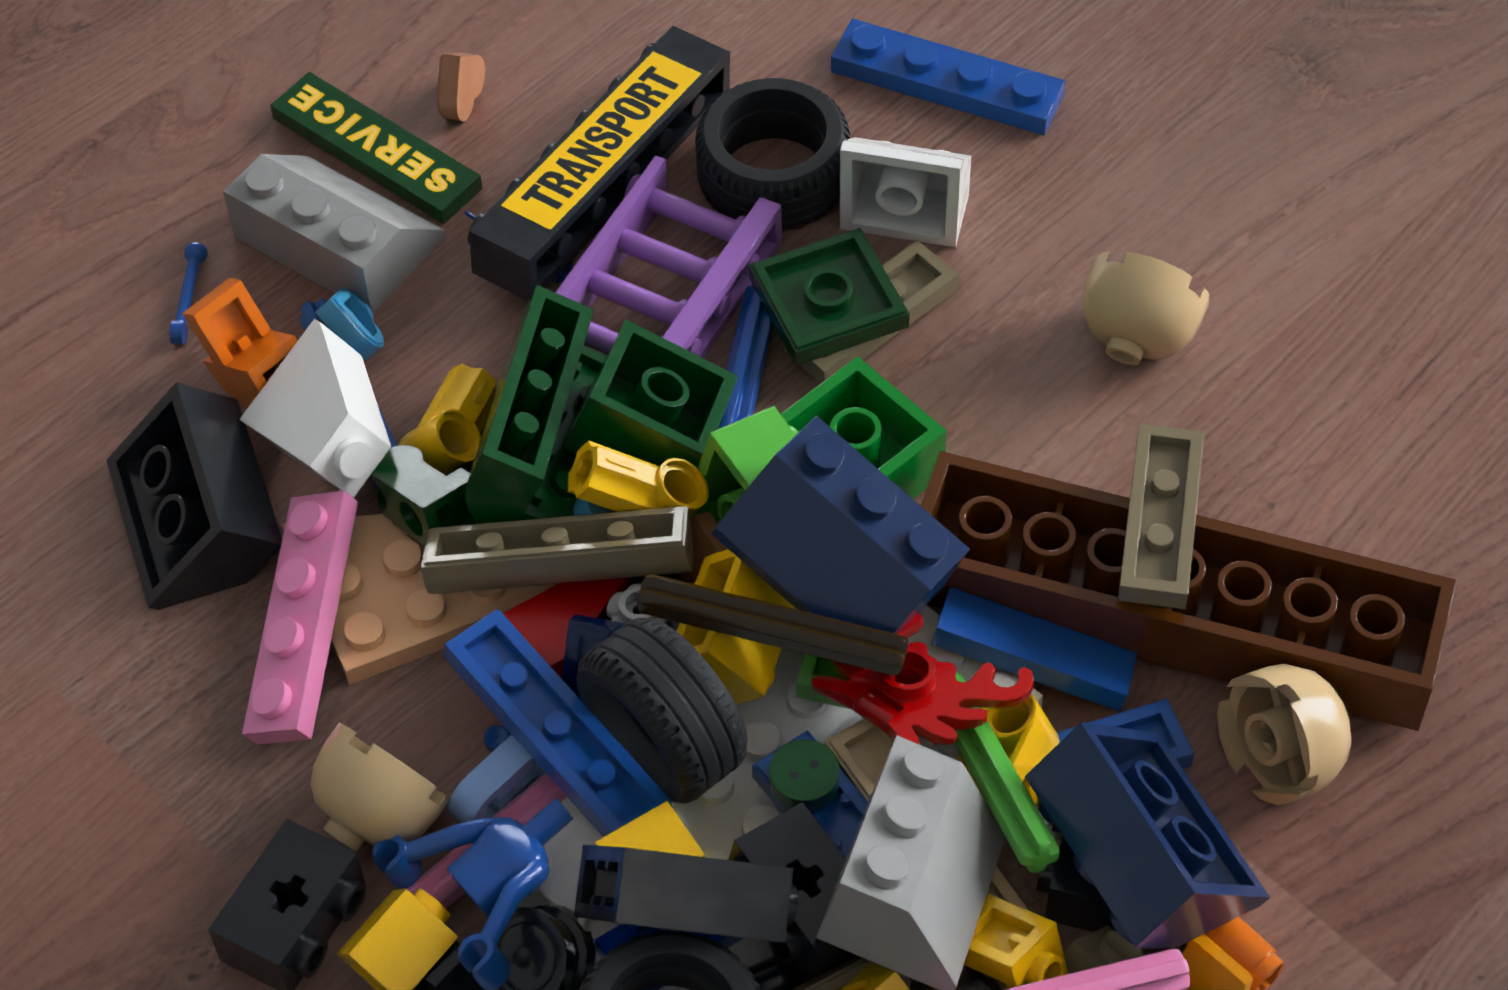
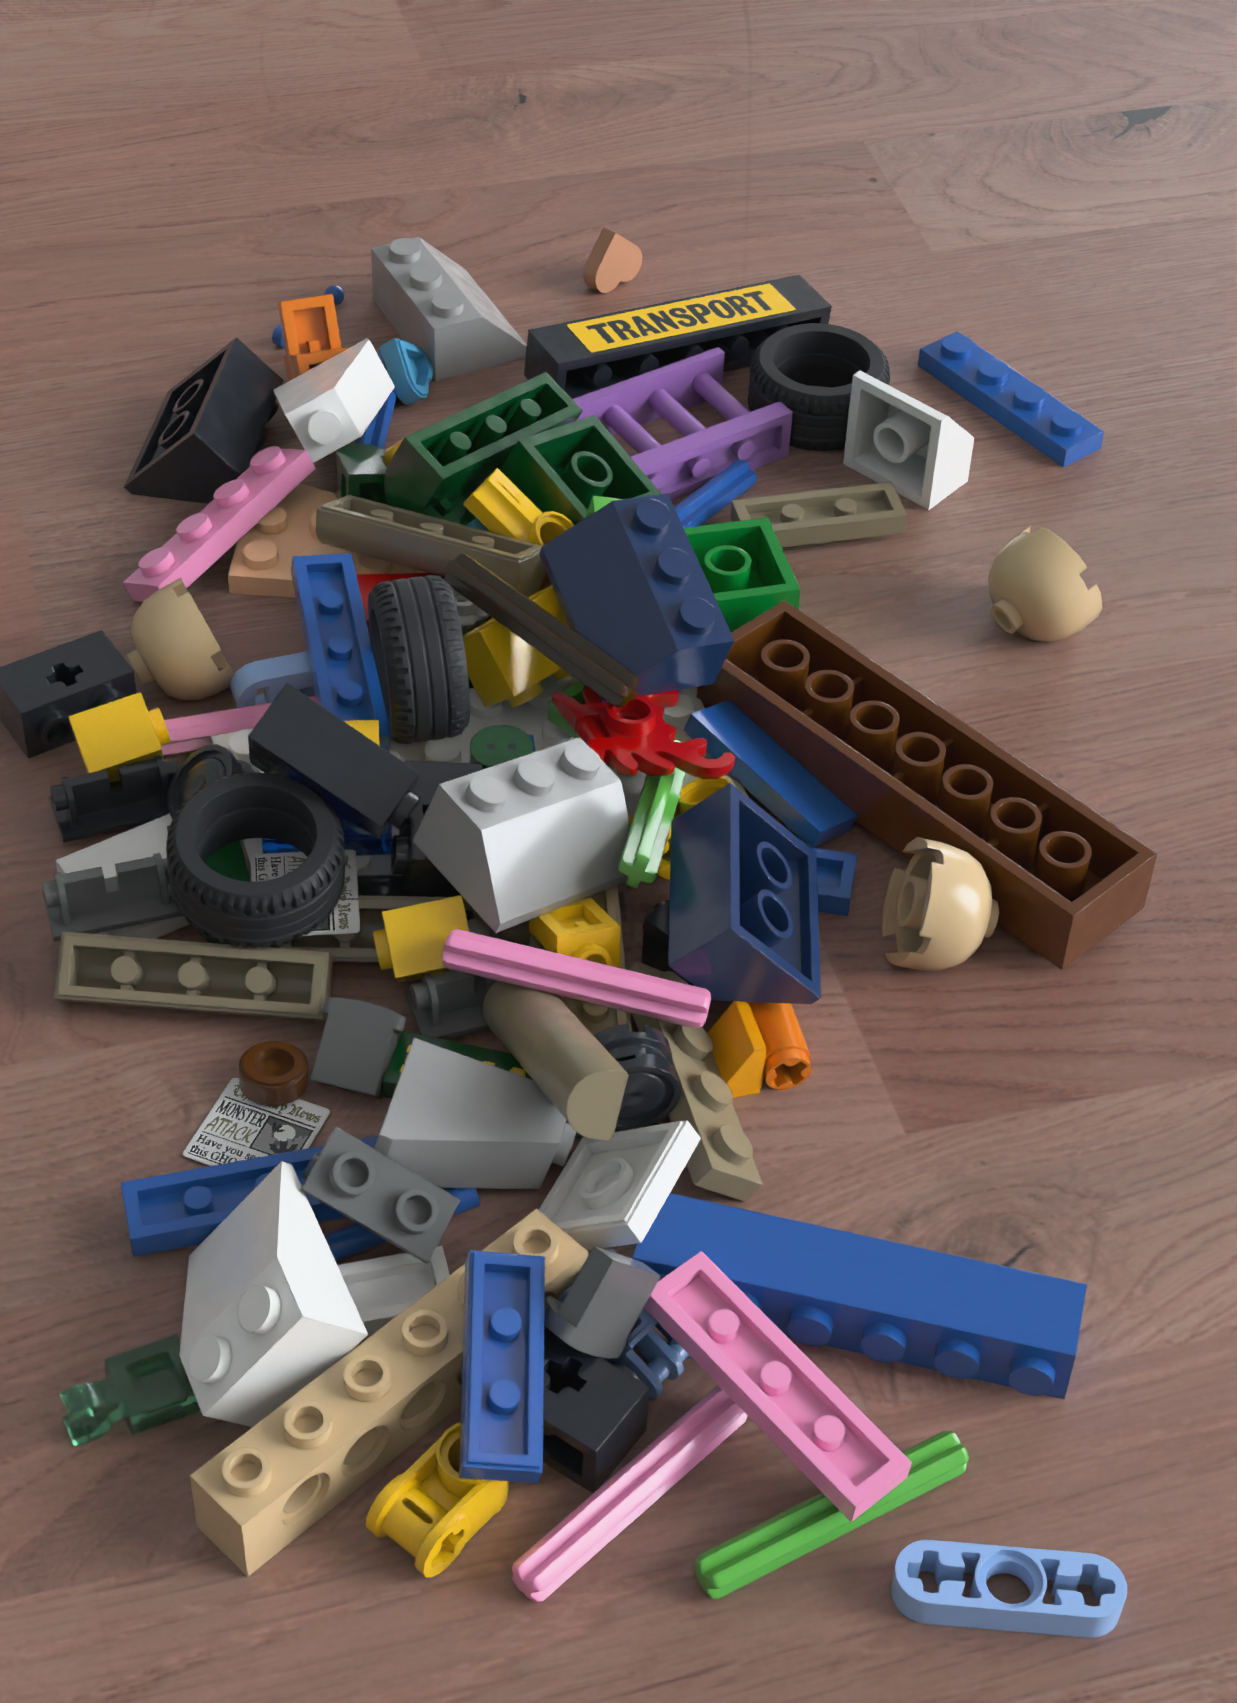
camera: 25 degrees right, 10 degrees down
dark green tile [270,71,483,224] -> none
blue piece [372,798,574,990] -> none
dark green tile [748,228,910,366] -> none
dark tan plate [1118,423,1205,609] -> none

